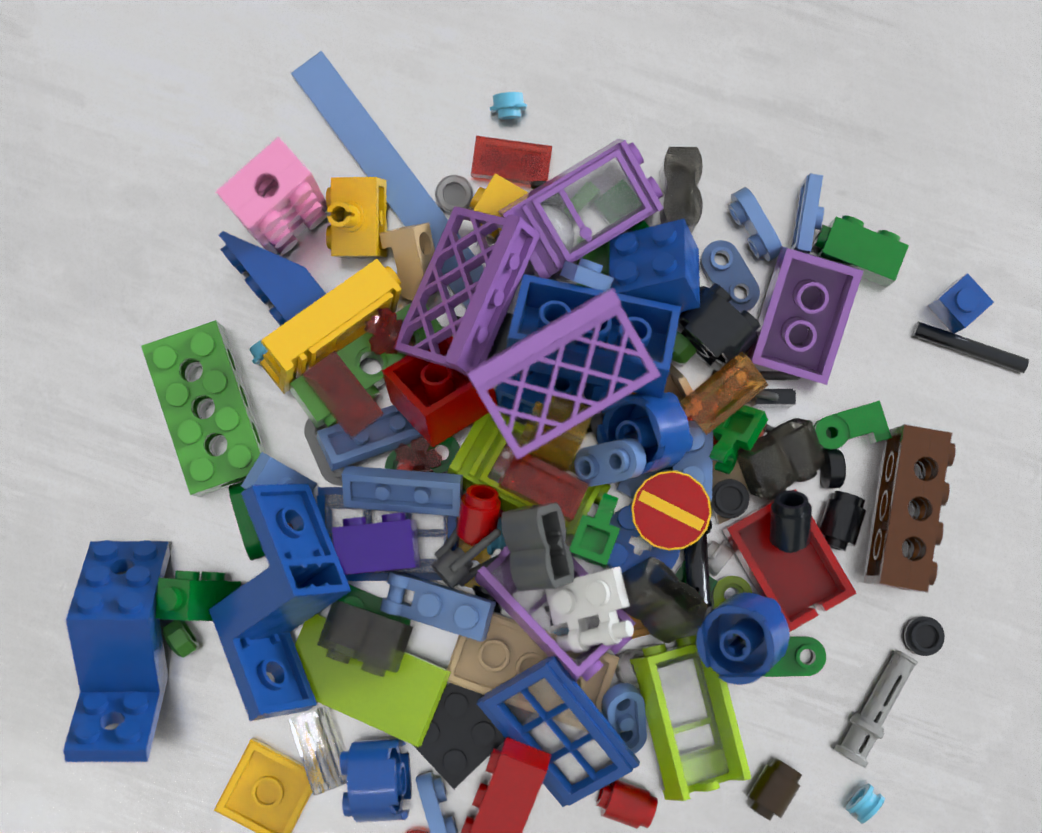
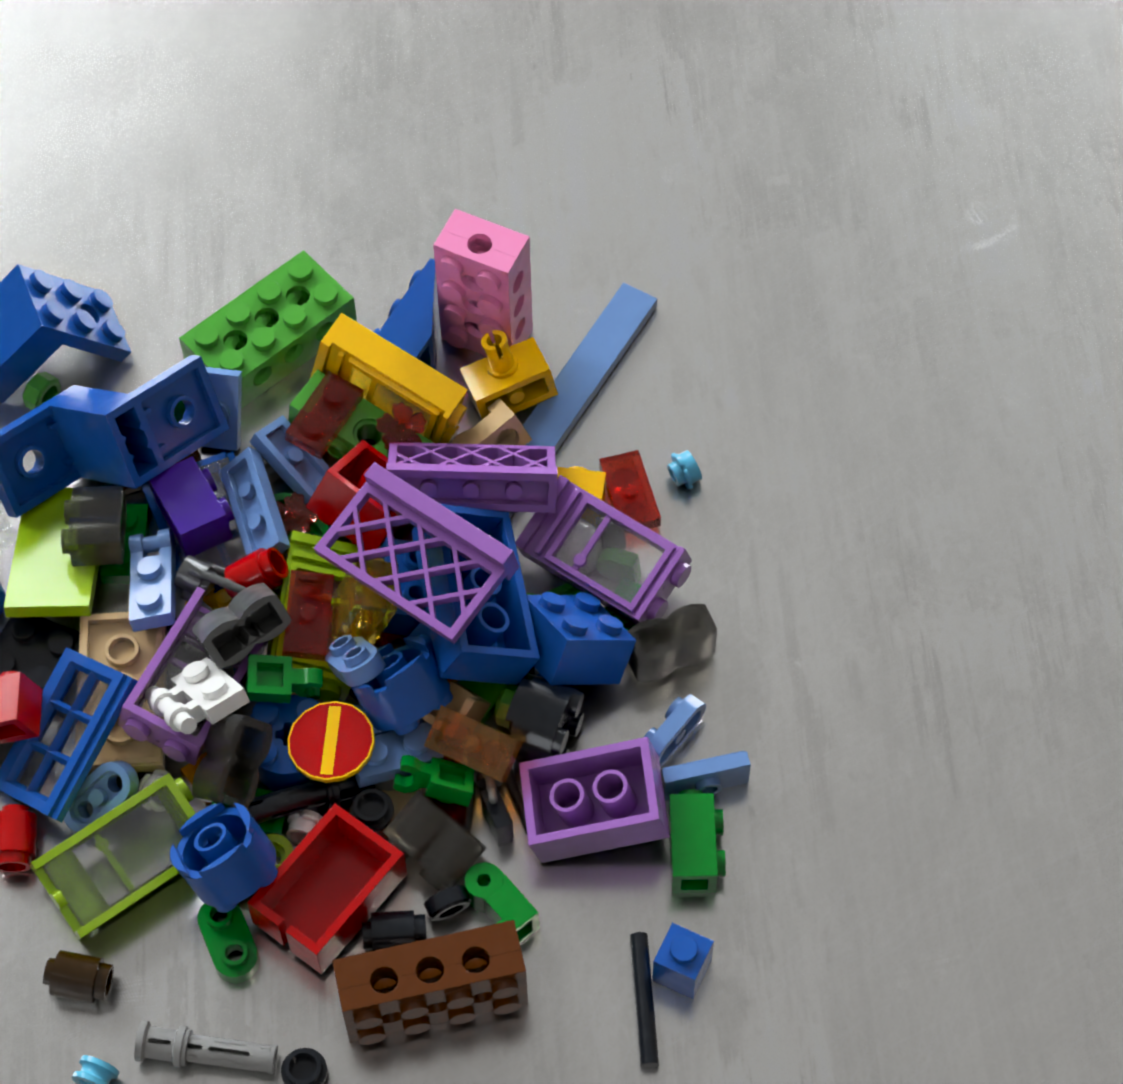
camera: 70 degrees right, 25 degrees down
green brick [155,570,241,621] -> none
light grey tile [435,175,474,215] -> none
medium blue plate [560,258,614,291] -> none
medium blue plate [700,240,760,313] -> none
black brick [770,490,812,553] -> none

